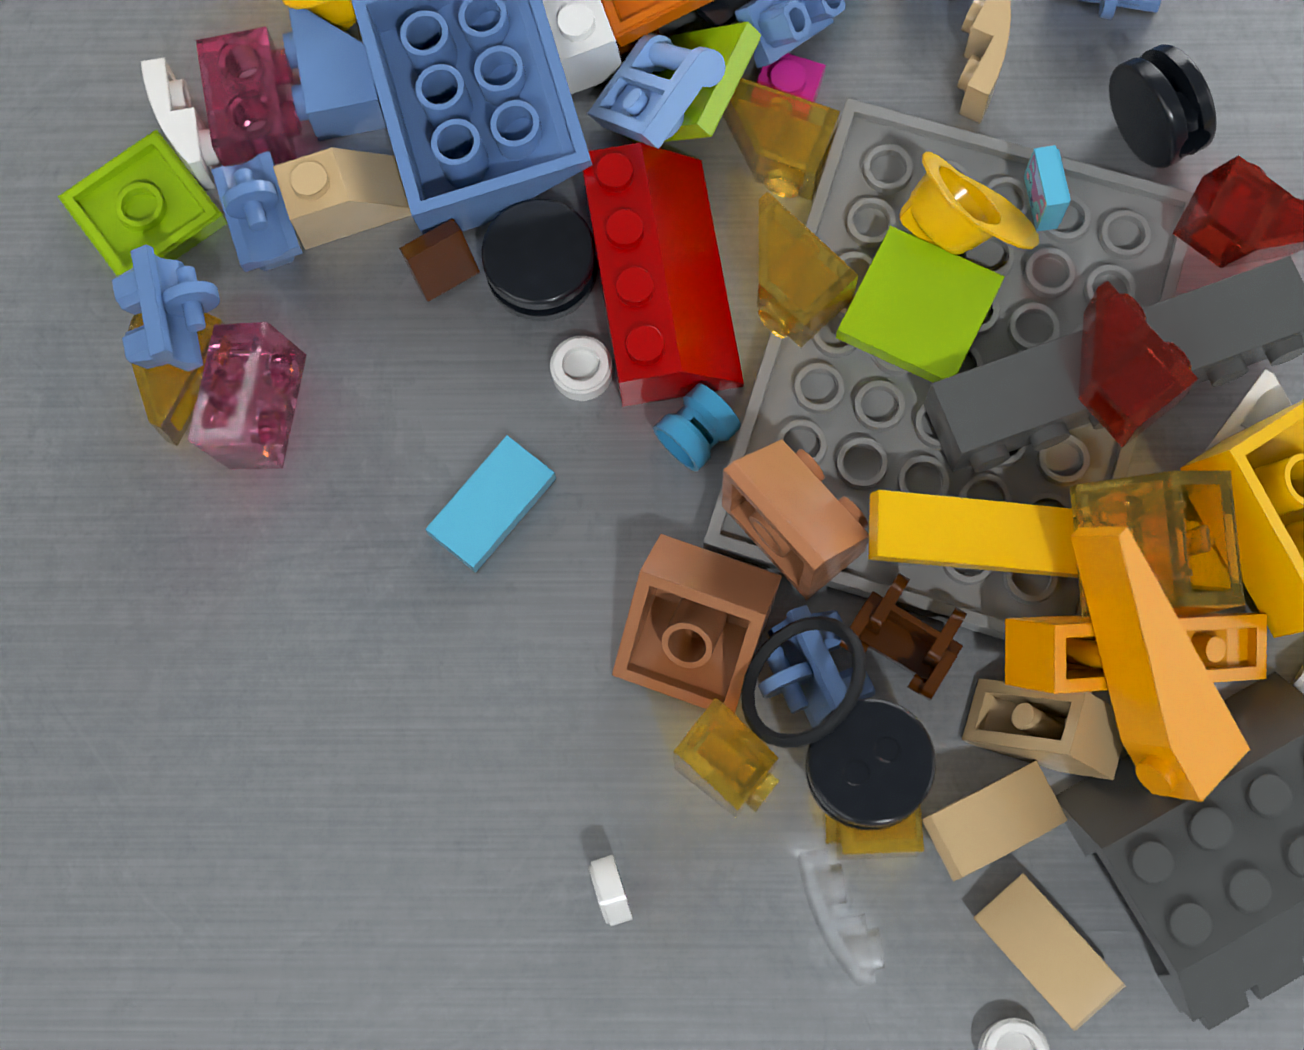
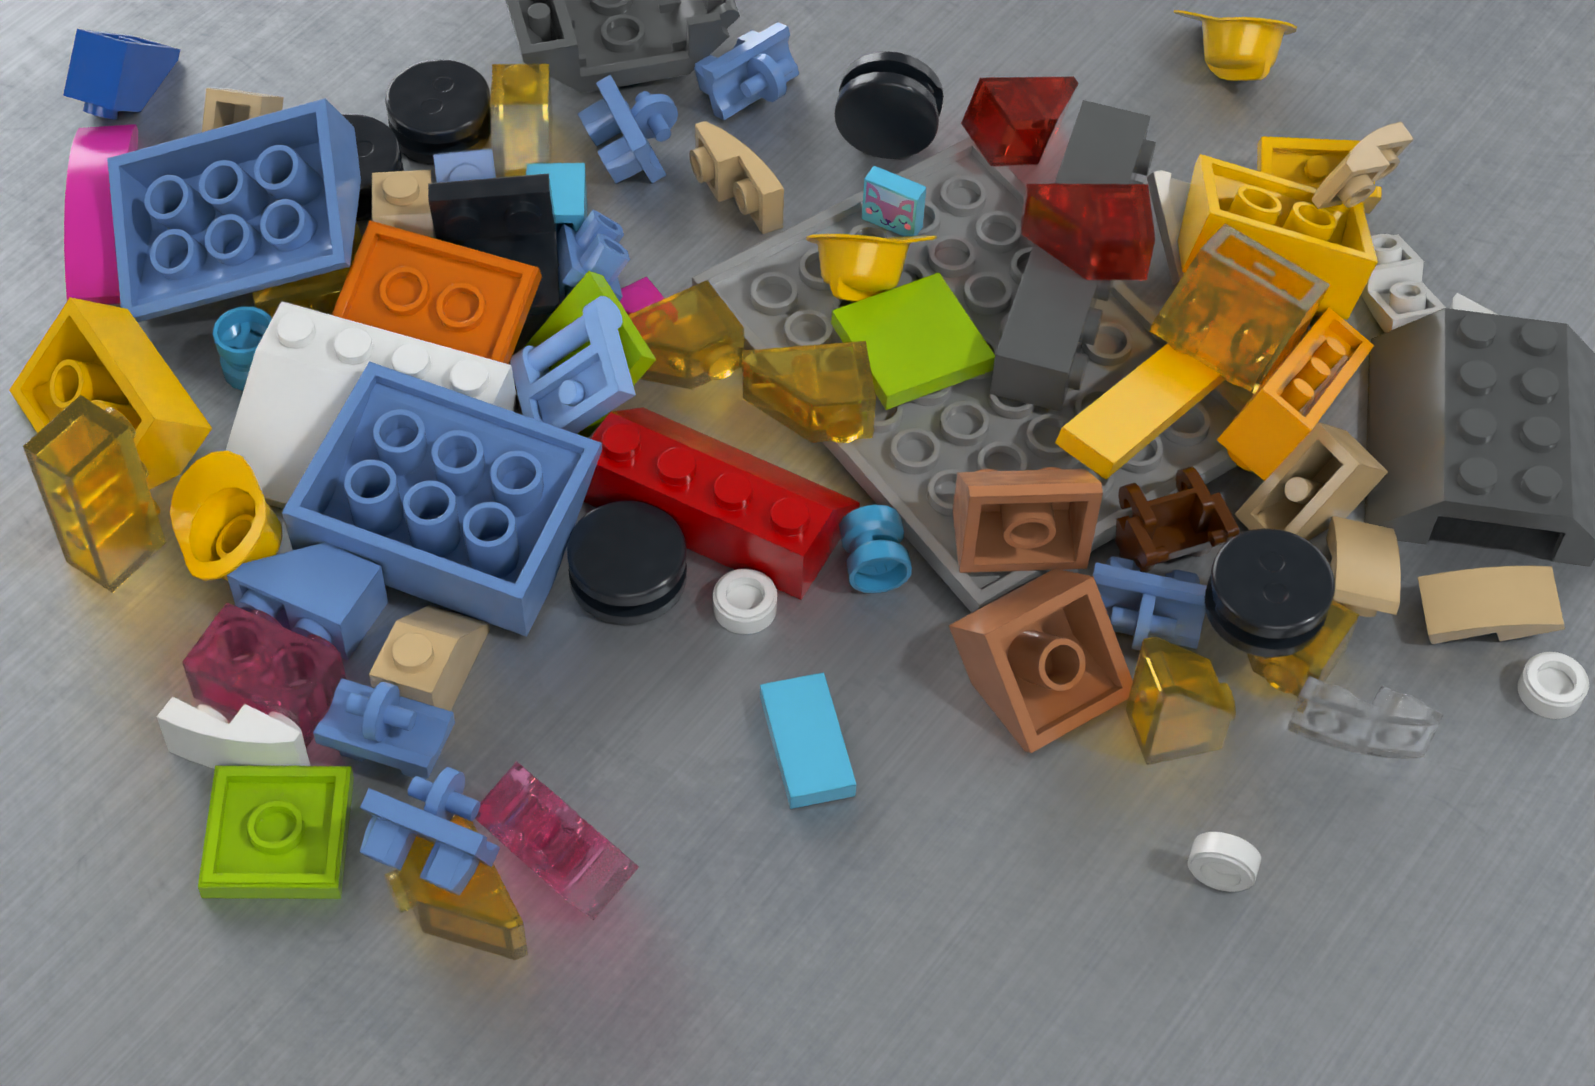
camera: 60 degrees left, 20 degrees down
reddish brown tile [399,218,480,302] -> none
black tyre [741,616,866,748] -> none
light orange slope [1070,527,1250,802] -> none

